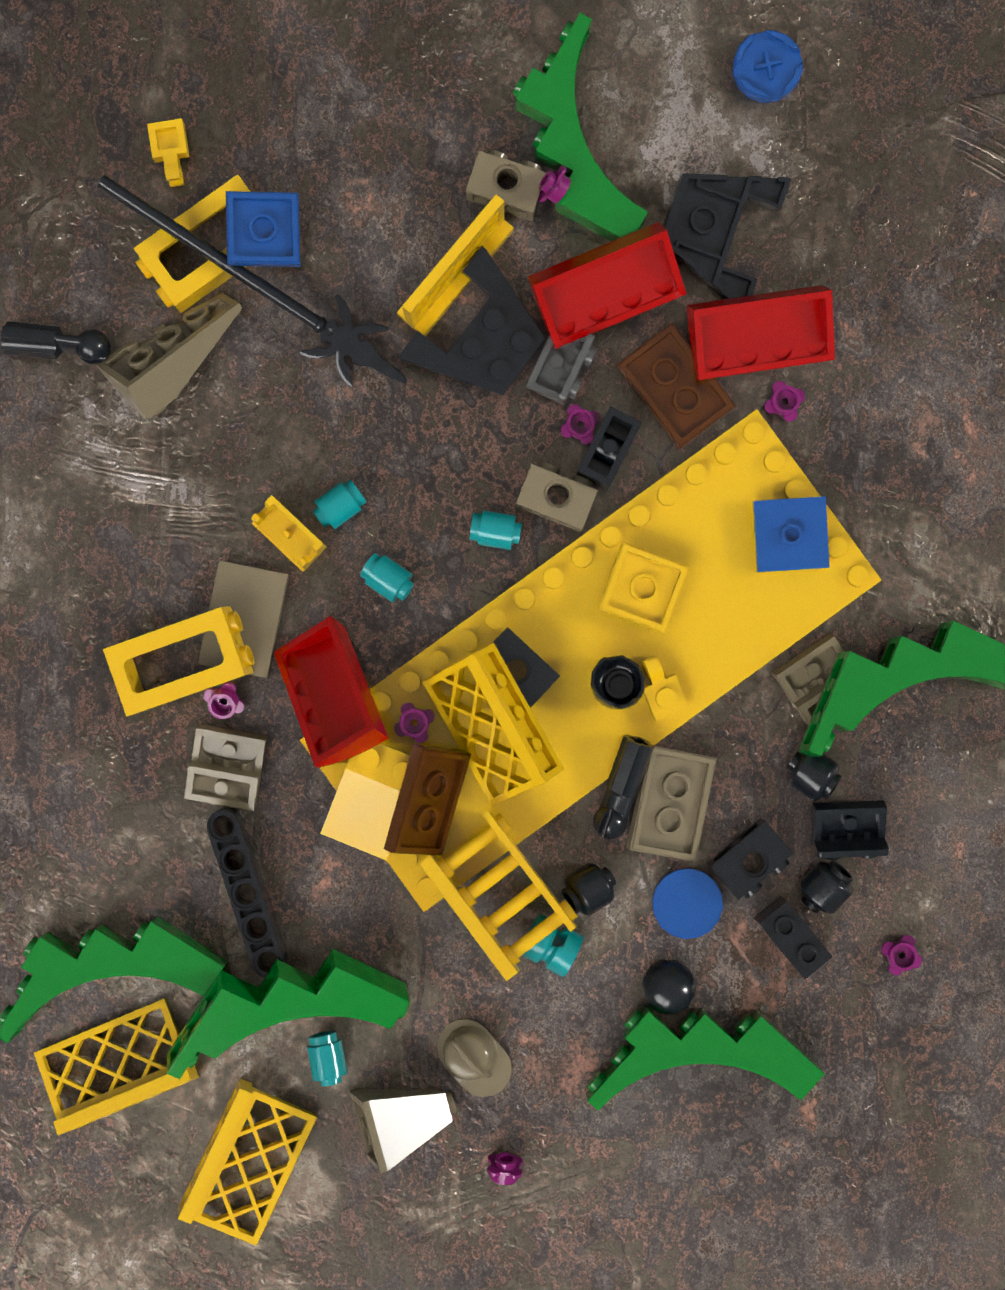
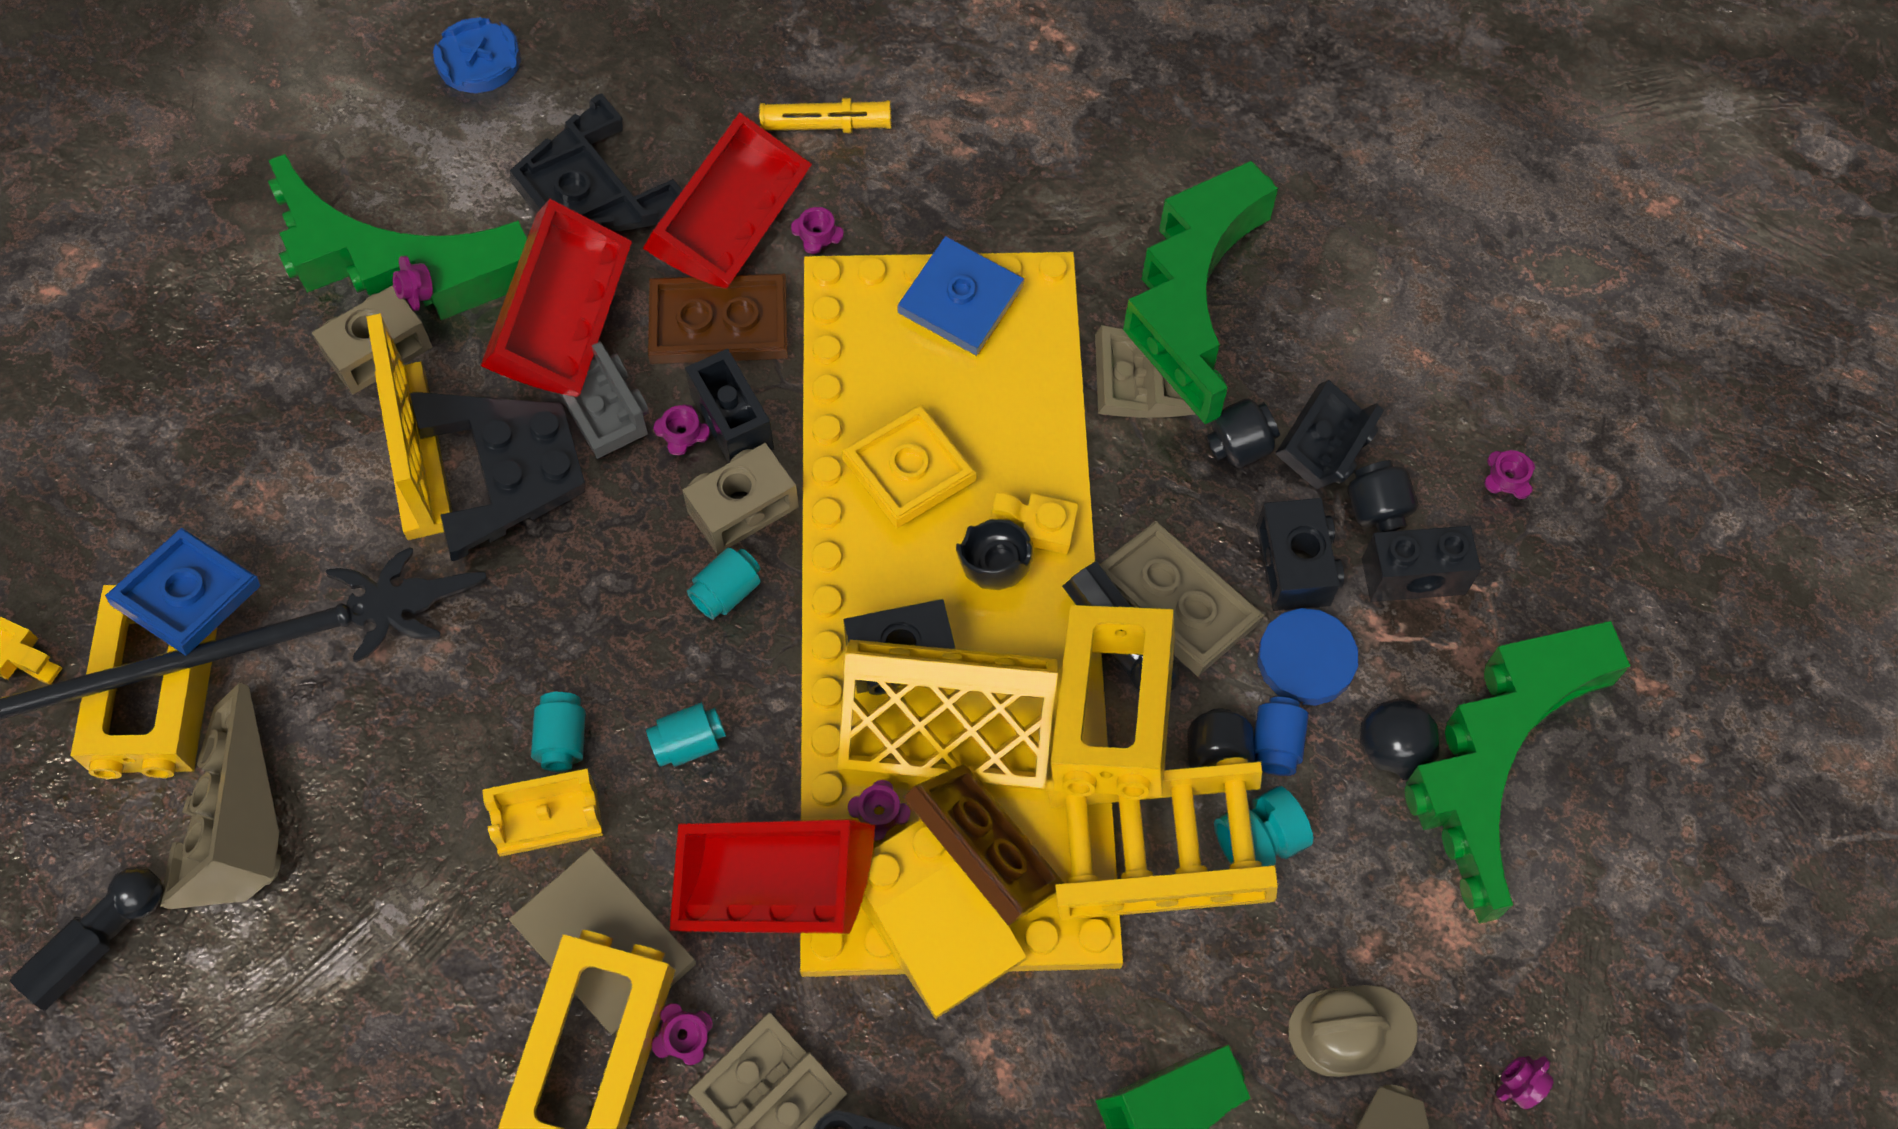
camera: 60 degrees left, 25 degrees down
none -> yellow pin [759,98,891,133]
none -> yellow piece [1051,605,1175,800]
none -> blue brick [1254,697,1309,776]

